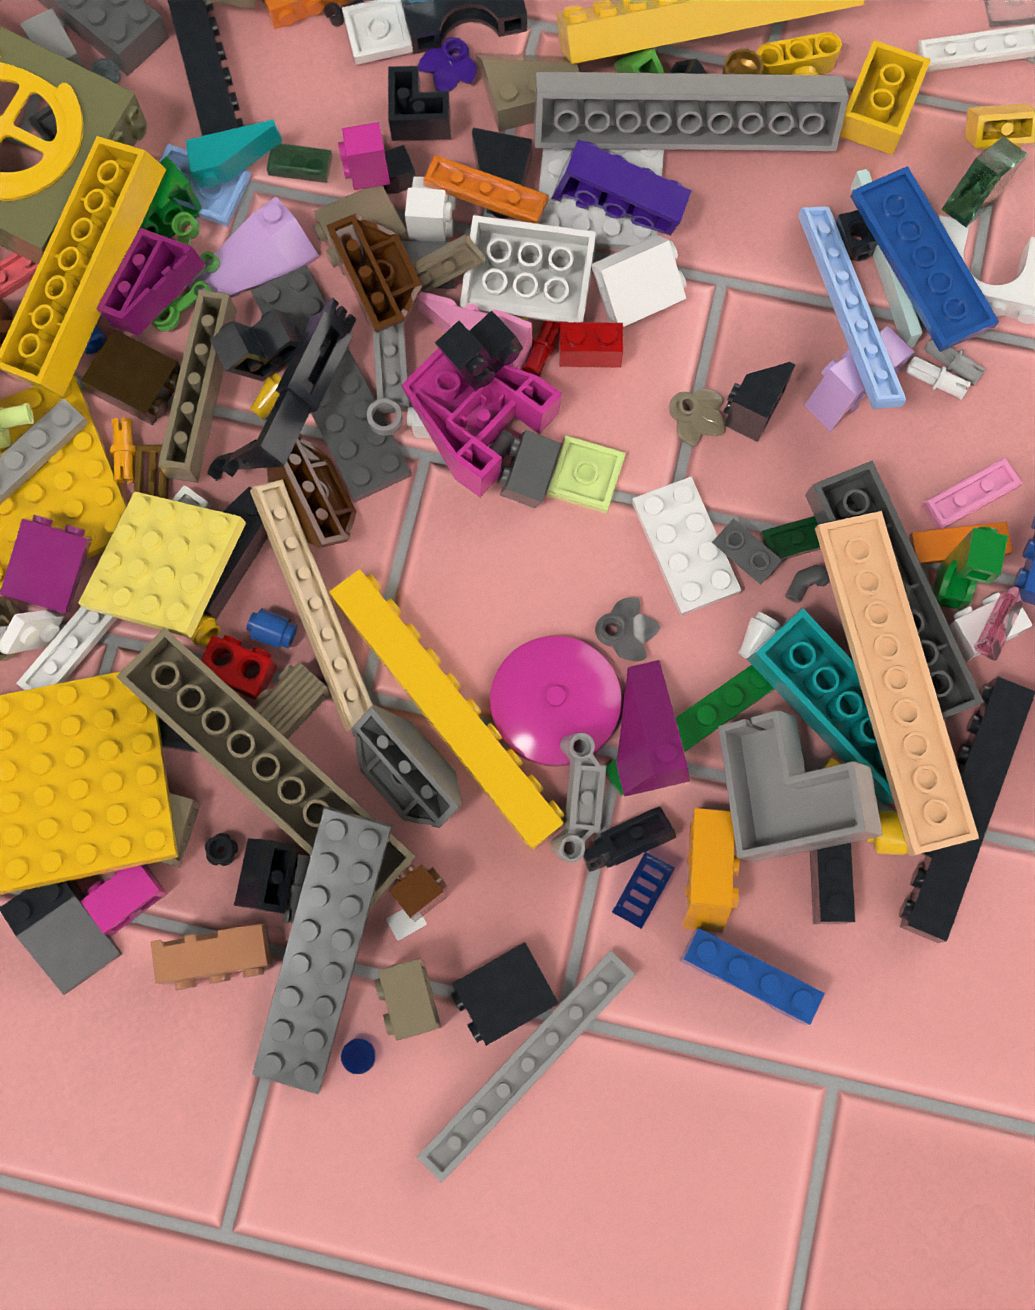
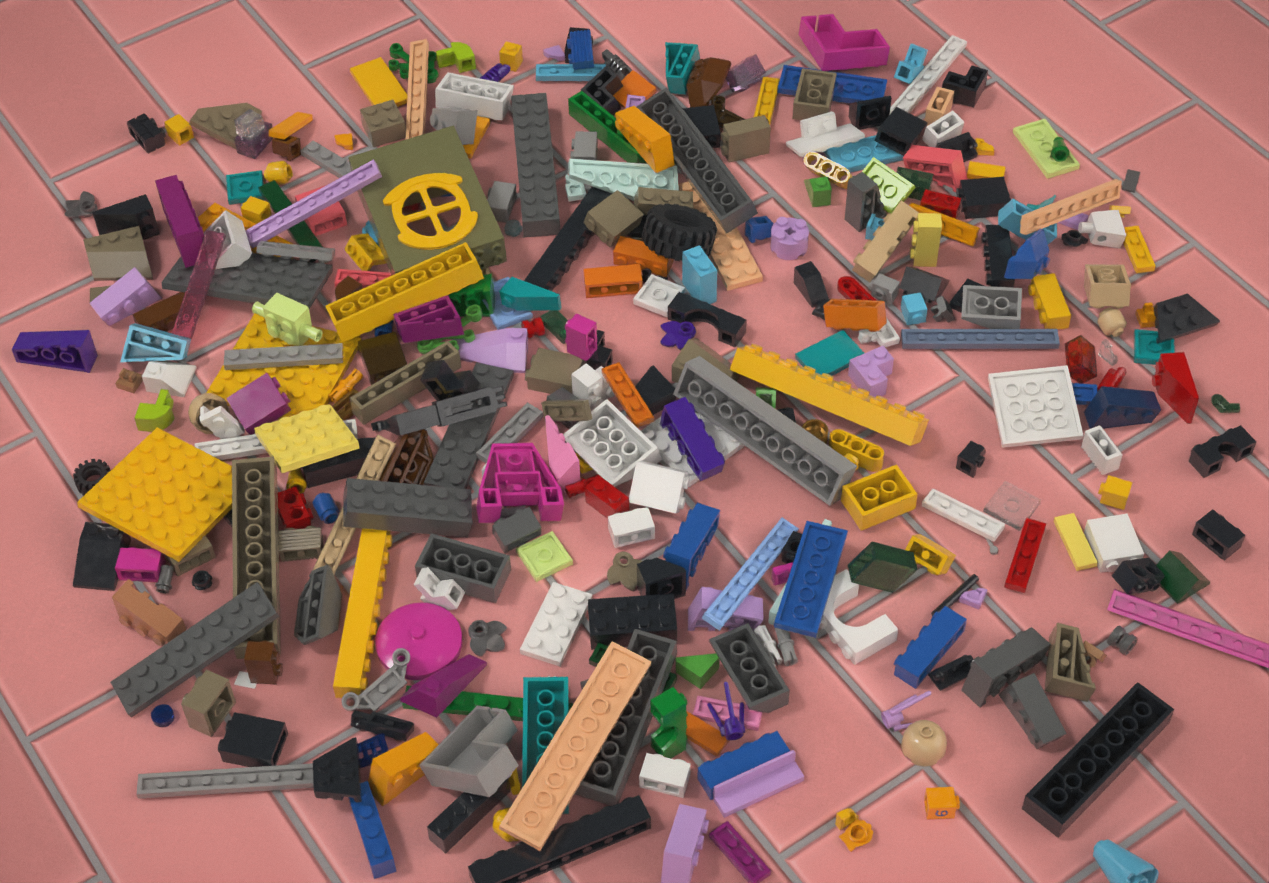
camera: 40 degrees right, 25 degrees down
black brick [234,838,298,914] -> none
reddish brown wedge [326,214,423,333] -> none
light grey piece [367,398,403,436] -> none
black brick [388,66,451,141] -> none
black brick [435,310,523,392] -> none
dark grey hinge [712,518,783,585] -> none
clear pink slope [974,587,1023,661] -> none
none -> dark grey pin [155,565,174,593]
none -> black wing [313,737,362,802]
none -> dark grey brick [343,478,473,538]
none -> white brick [414,567,465,610]
none -> dark grey brick [415,533,511,603]
none -> red wheel [521,317,545,339]
none -> orange brick [583,264,642,298]
none -> black brick [588,593,677,650]
none -> white brick [608,507,655,548]
none -> blue wedge [663,503,720,591]
none -> bright green slope [675,653,720,689]
none -> dark purple plant [707,682,746,740]
none -> dark grey slope [709,623,790,713]
none -> dark pink tile [771,563,793,586]

